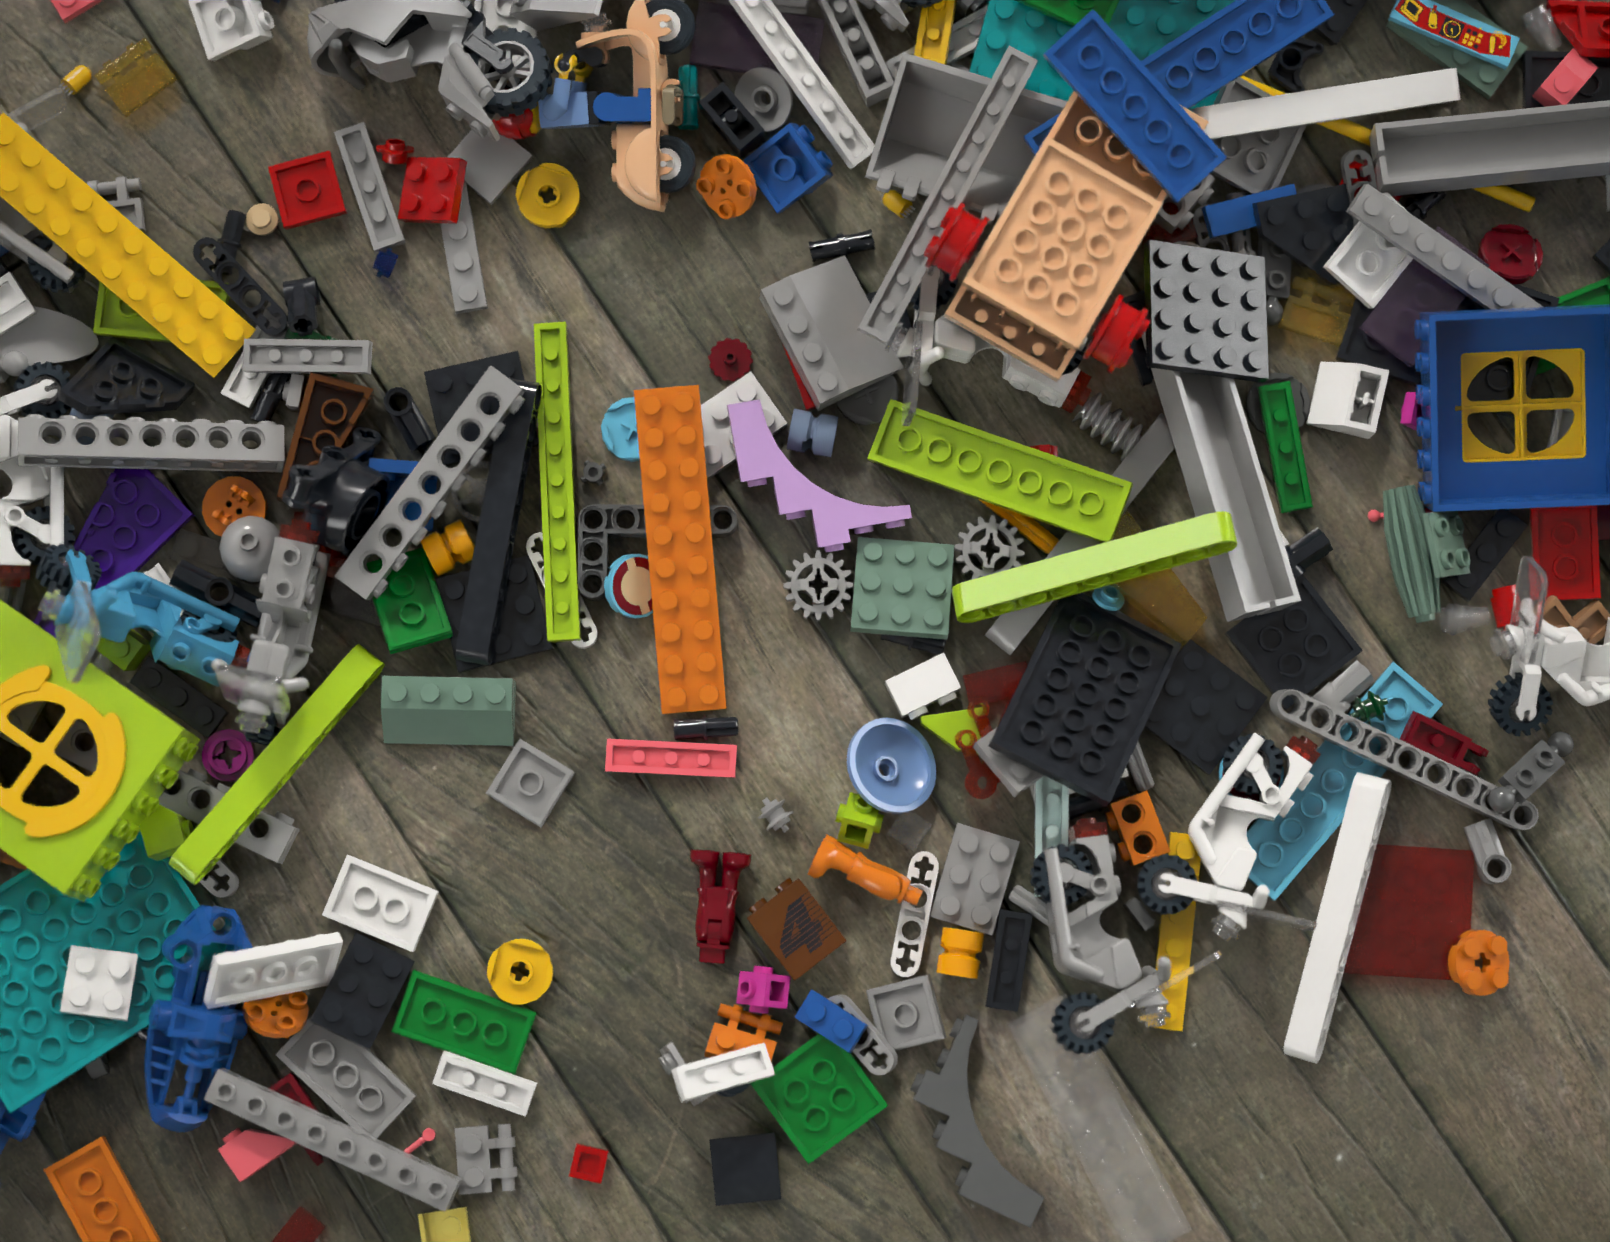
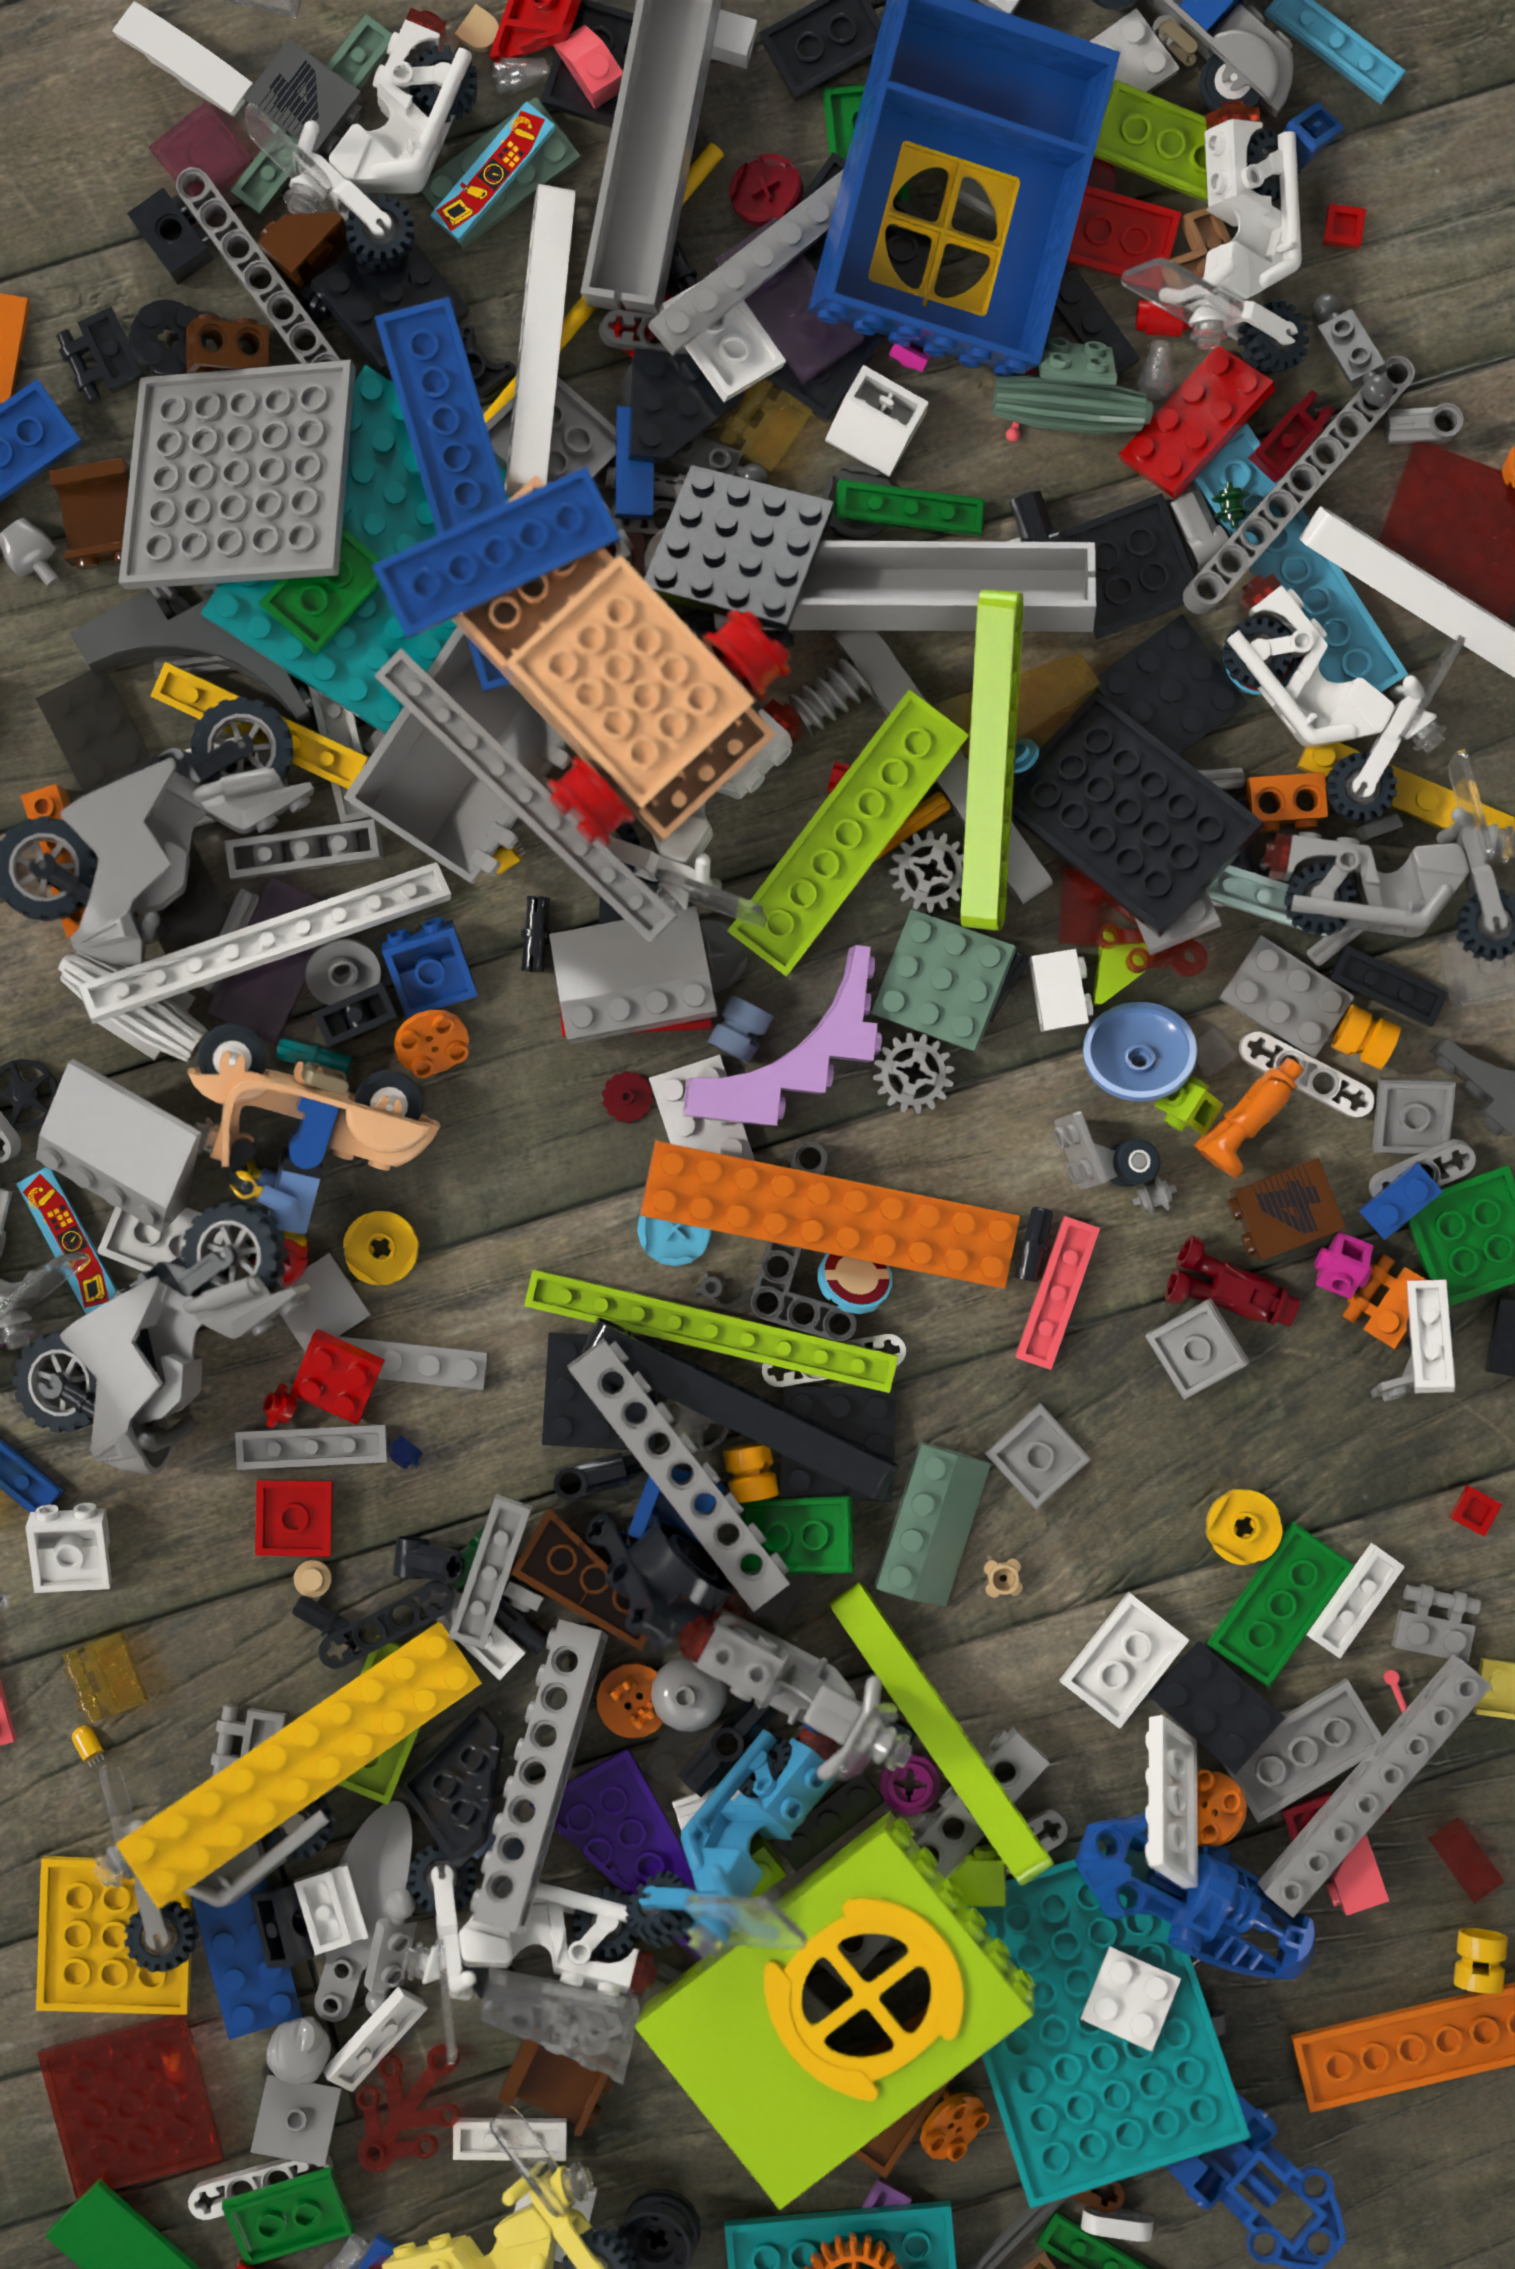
camera: 75 degrees left, 5 degrees up
none -> tan plate [984,1558,1023,1598]
none -> light grey plate [1053,1111,1160,1190]
none -> red plate [1118,345,1276,500]
none -> light grey plate [1145,1297,1250,1400]

